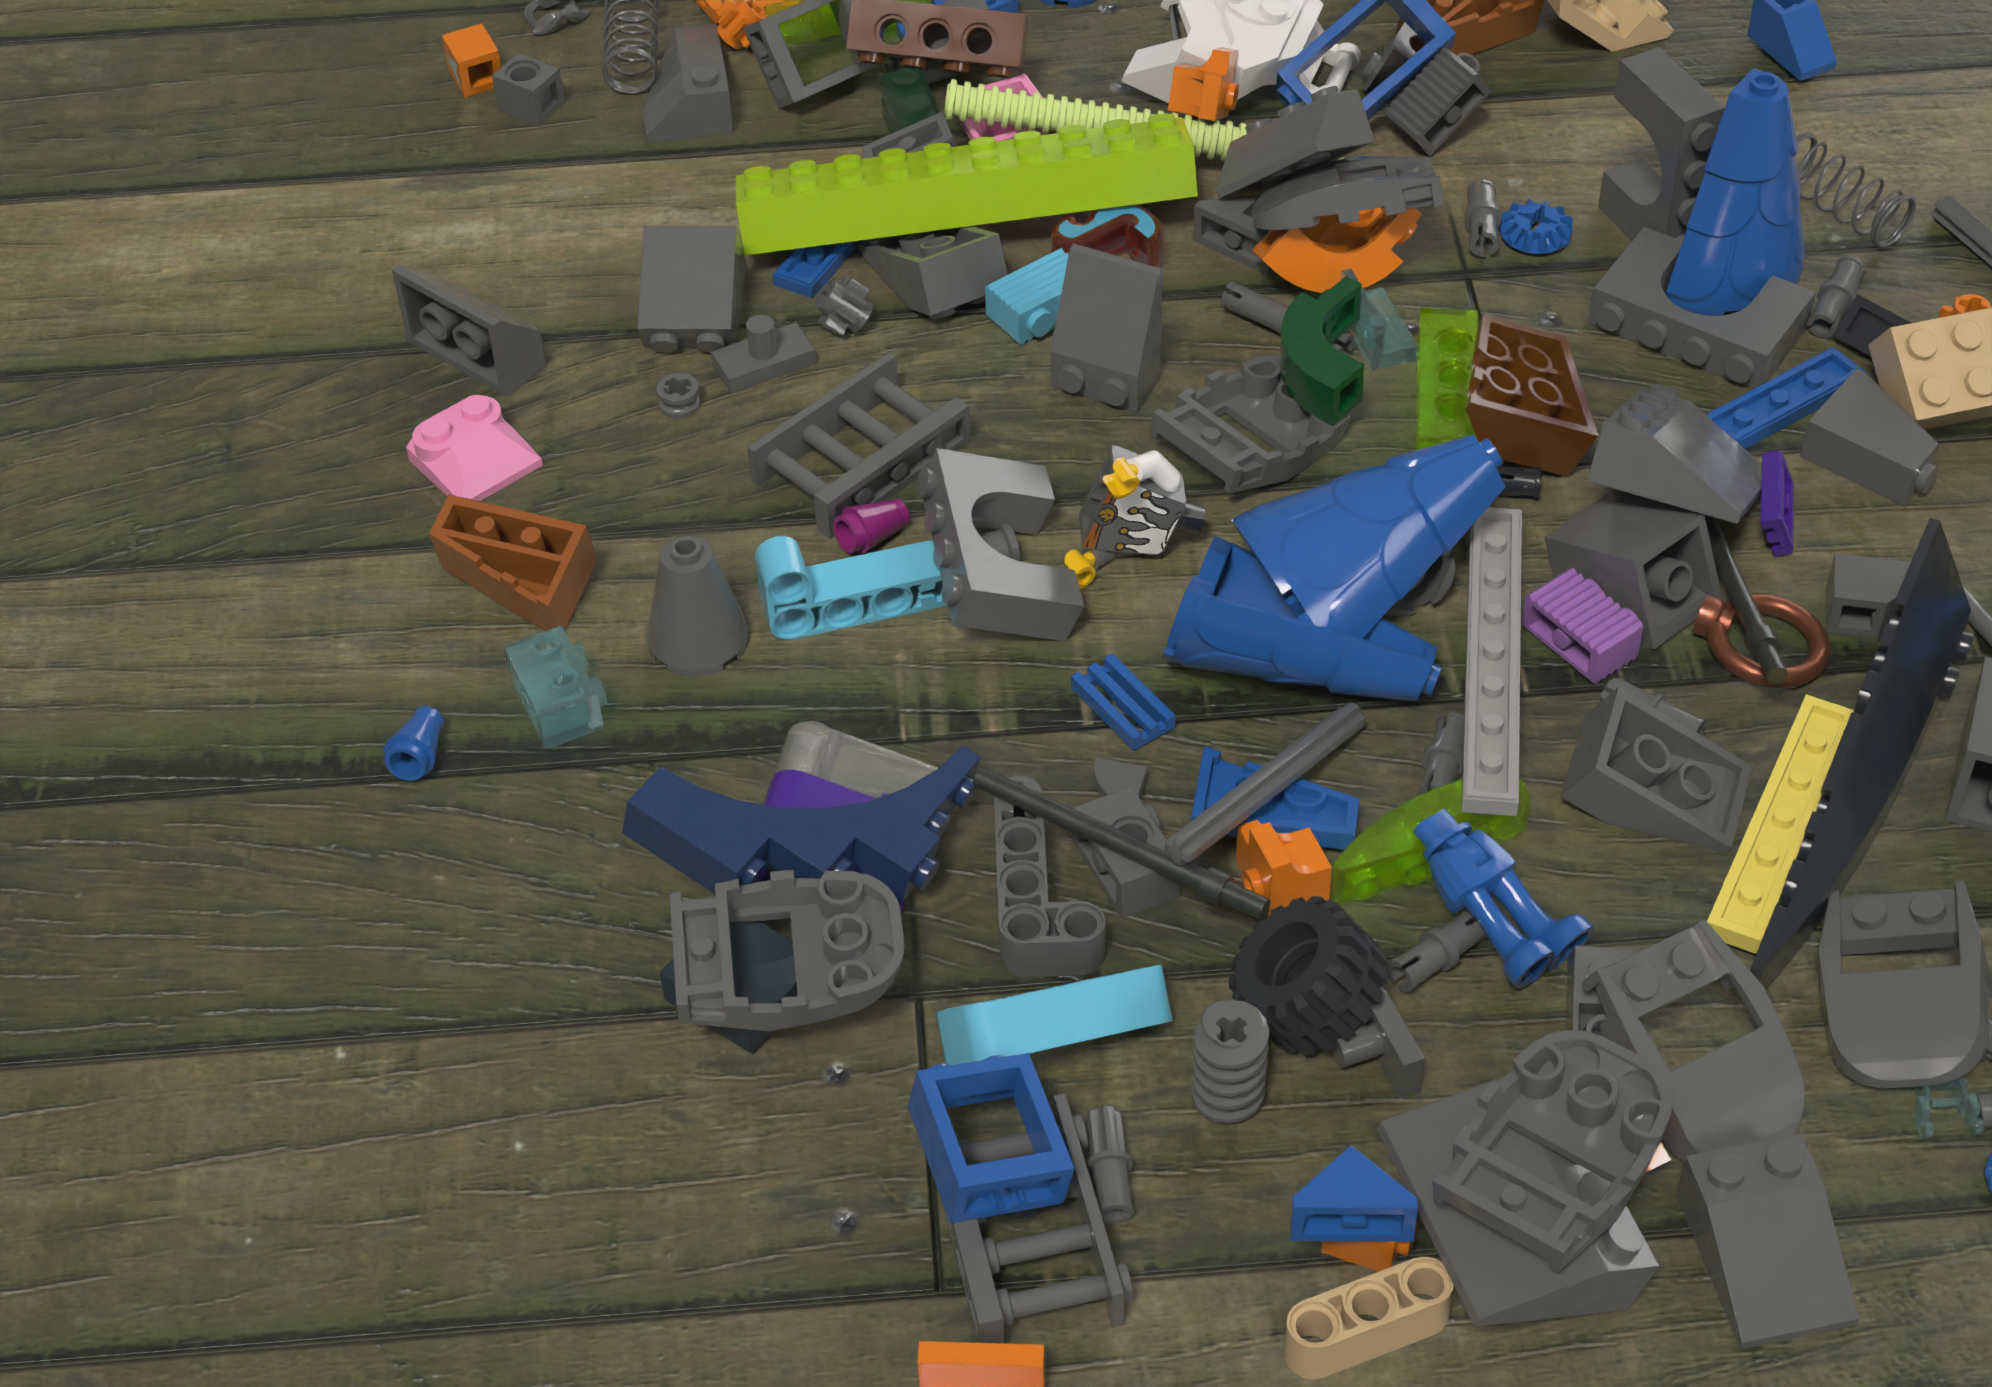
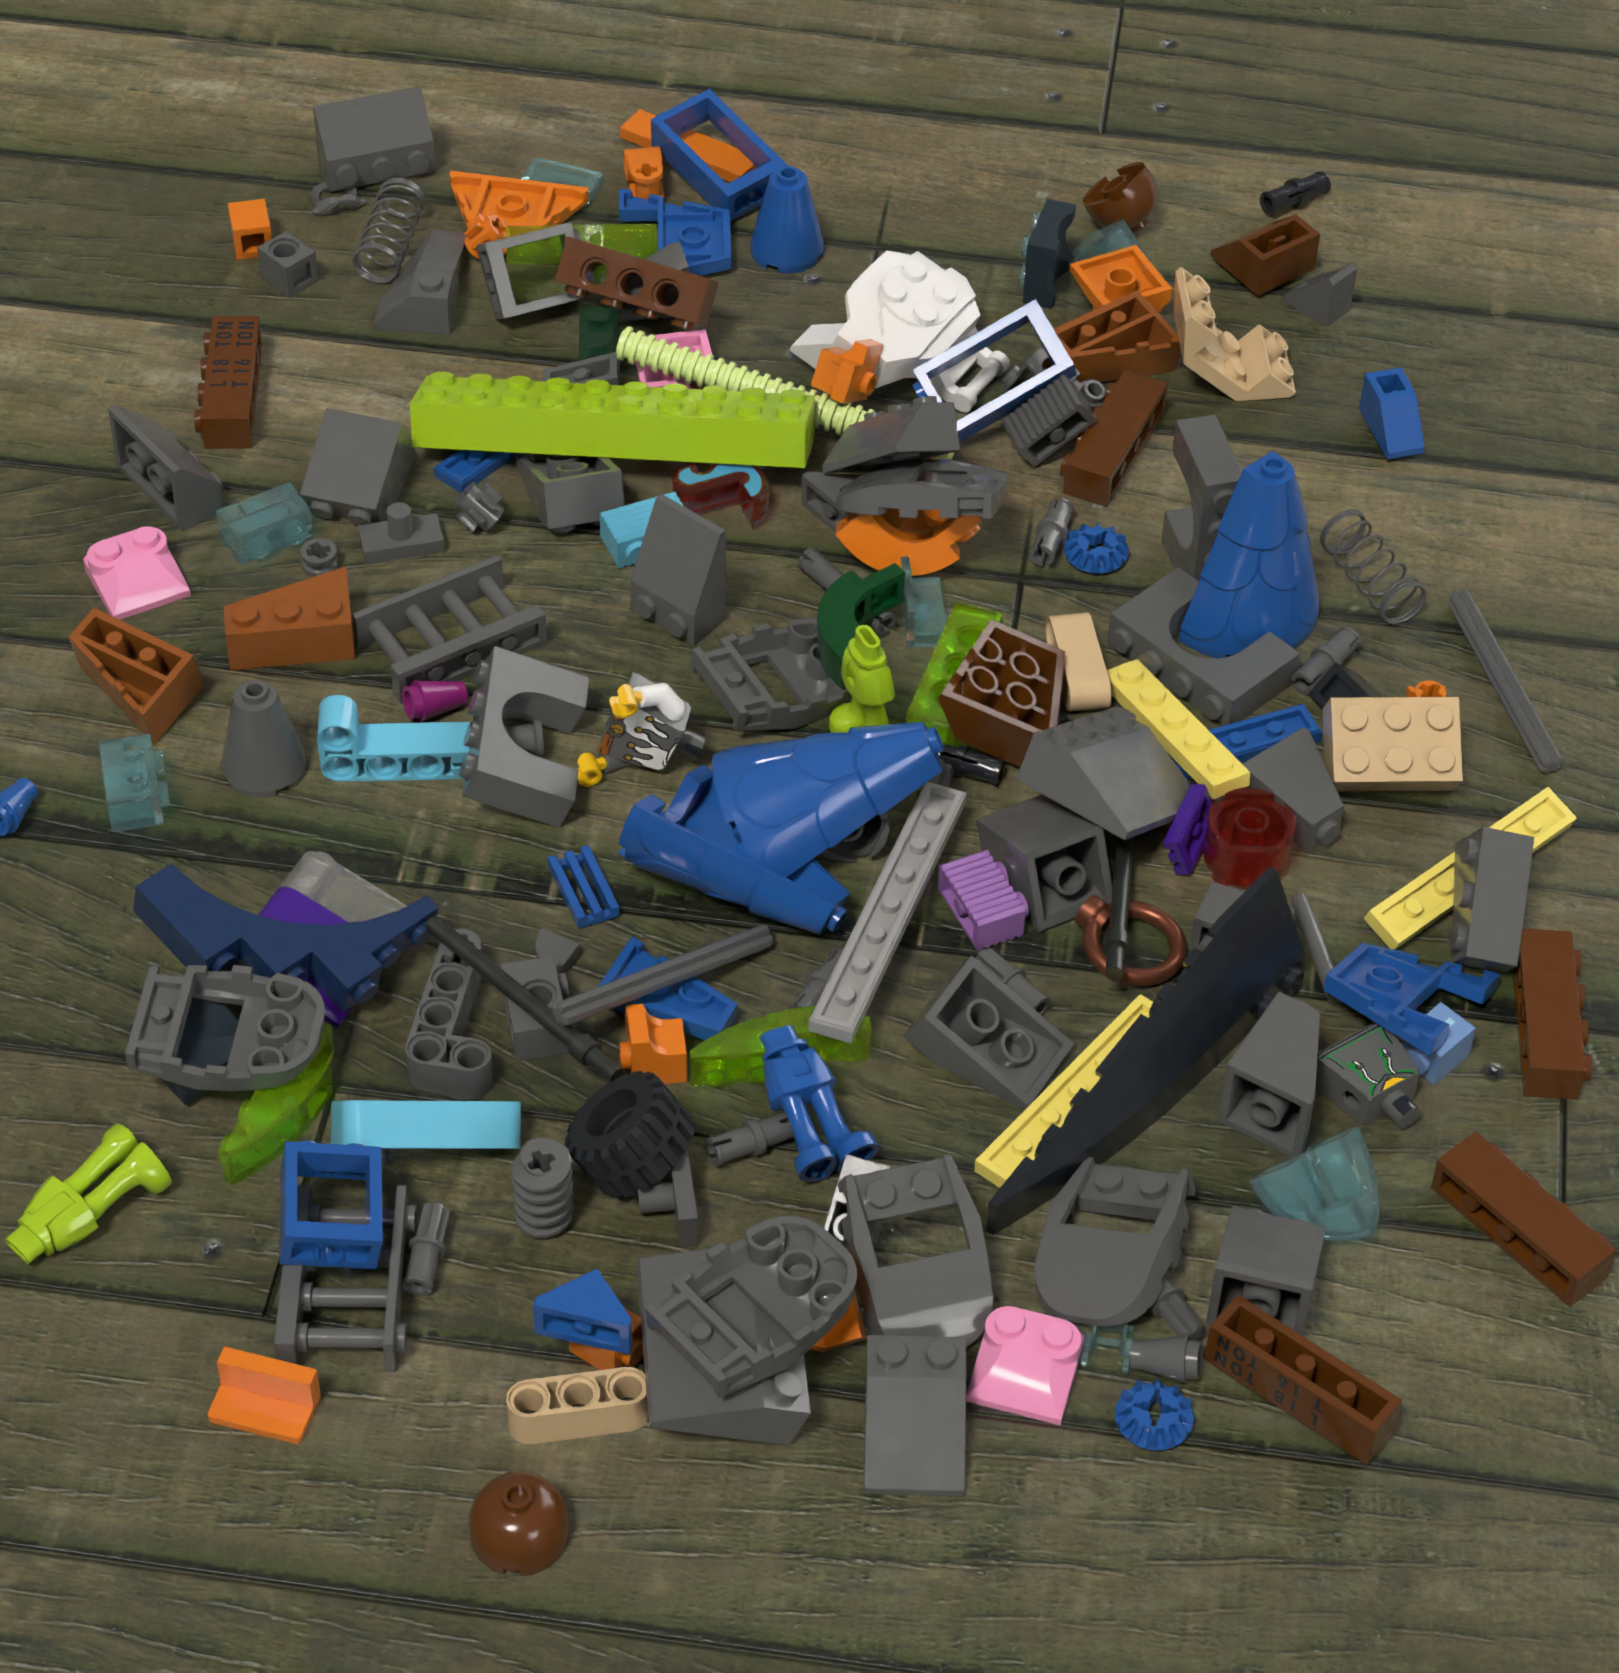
camera: 10 degrees right, 0 degrees up
none -> lime piece [5,1123,172,1264]
none -> reddish brown brick [194,316,262,449]
none -> clear light blue brick [216,482,313,565]
none -> clear neon green slope [218,1023,335,1185]
none -> dark orange wedge [224,566,355,671]
none -> lime piece [829,625,895,733]
none -> bright pink slope [966,1306,1085,1426]
none -> tan beam [1045,612,1111,712]
none -> reddish brown brick [1060,370,1168,507]
none -> light yellow plate [1107,659,1250,799]
none -> clear red brick [1203,788,1296,887]

